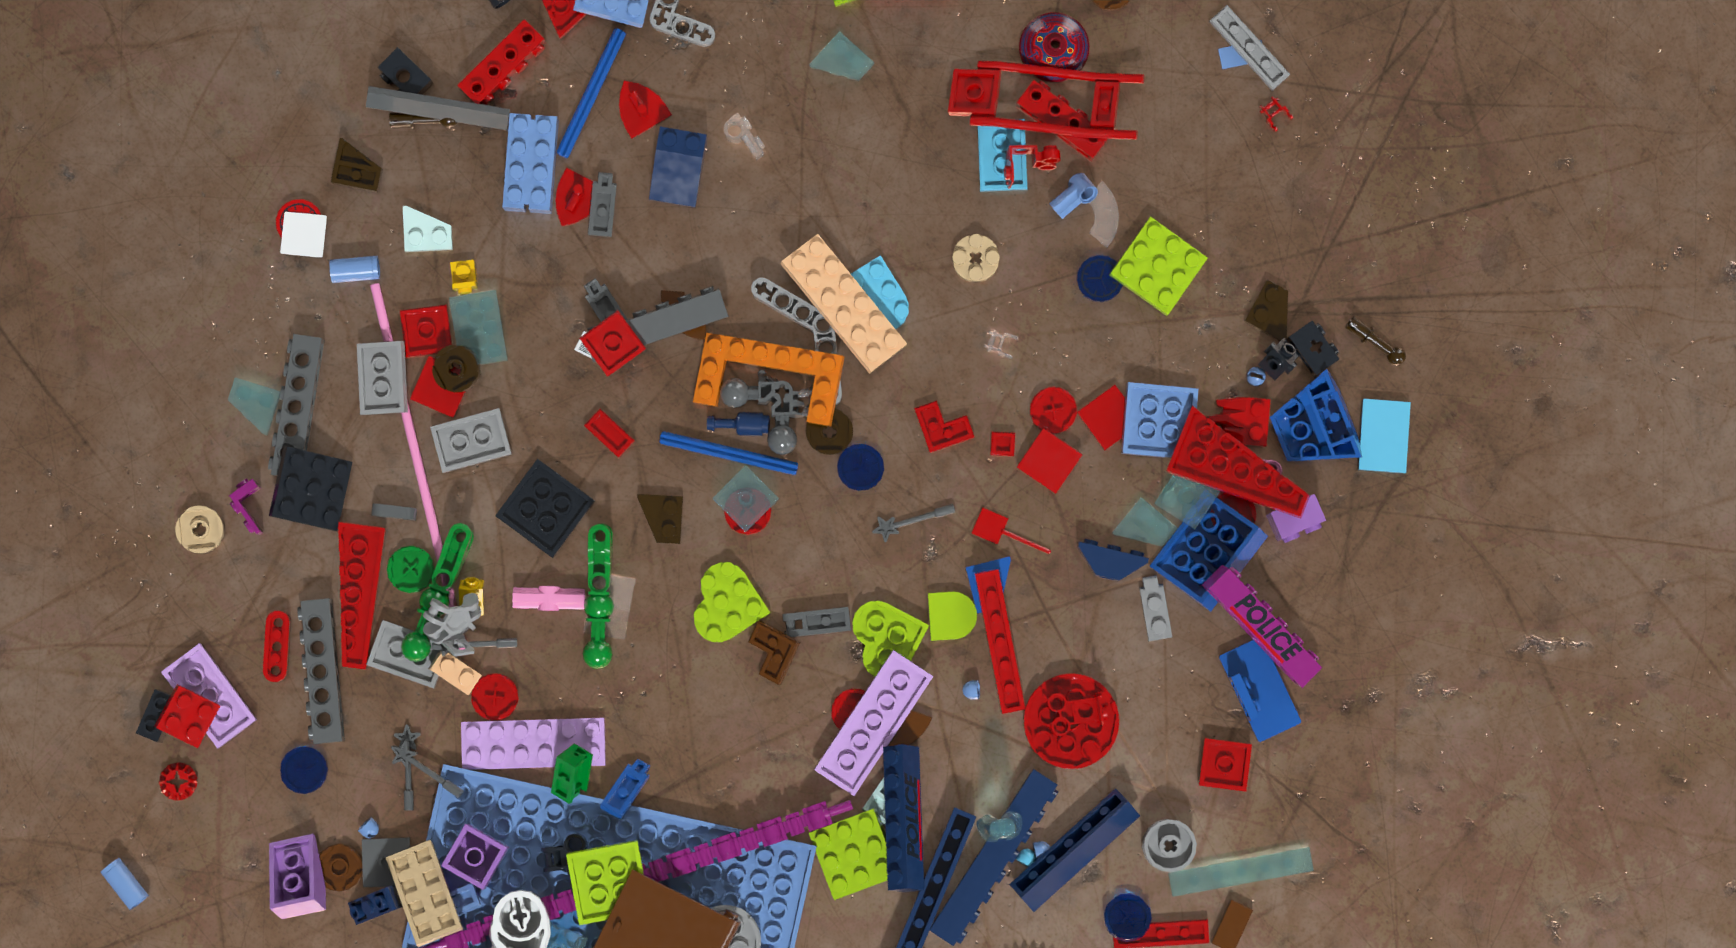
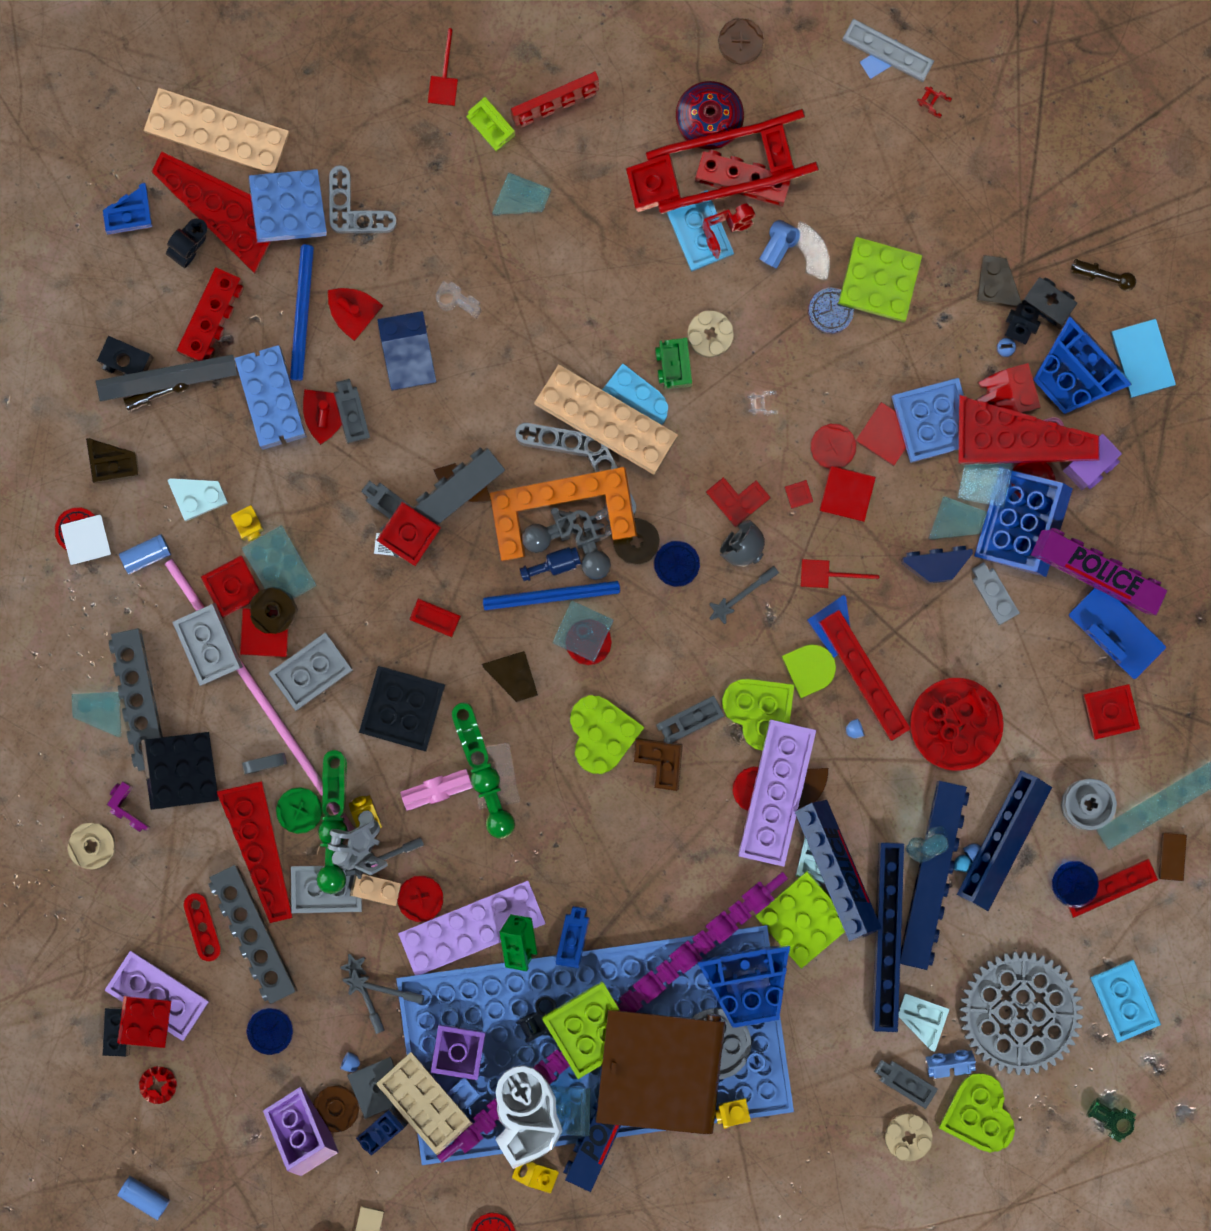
camera: 20 degrees left, 0 degrees up
none -> green hinge [655,338,692,389]
none -> blue wedge [697,946,790,1028]
none -> dark grey cylinder [720,520,765,567]

